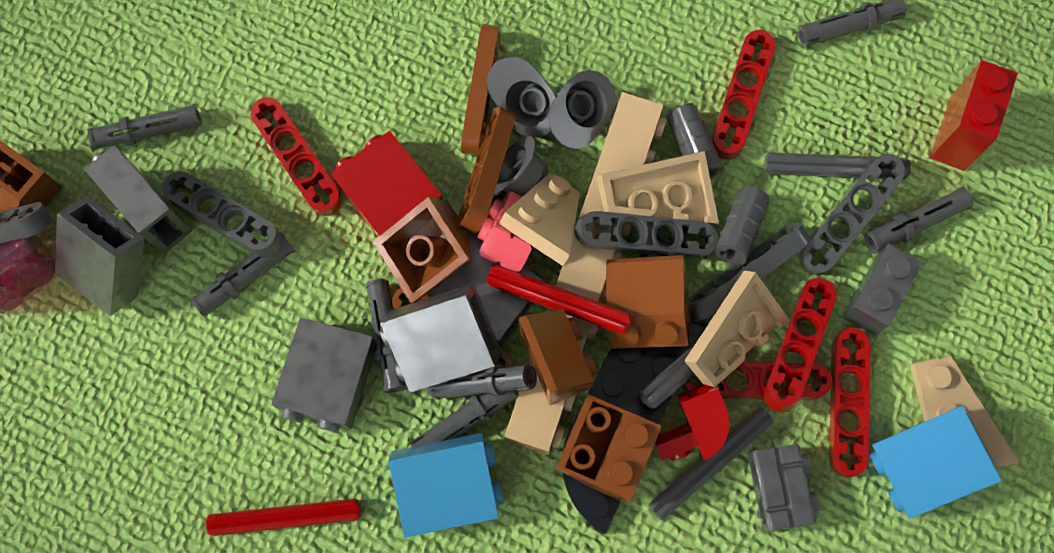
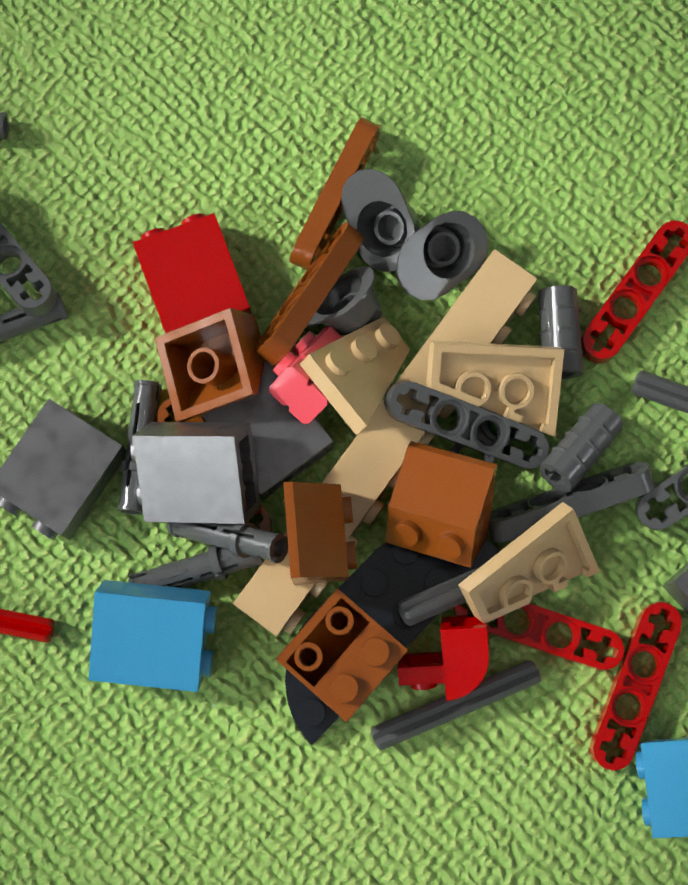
camera: 15 degrees right, 5 degrees up
red beam [250,97,342,216] -> none
red axle [486,265,632,335] -> none
flat silver brick [747,444,820,532] -> none
red beam [764,278,837,413] -> none

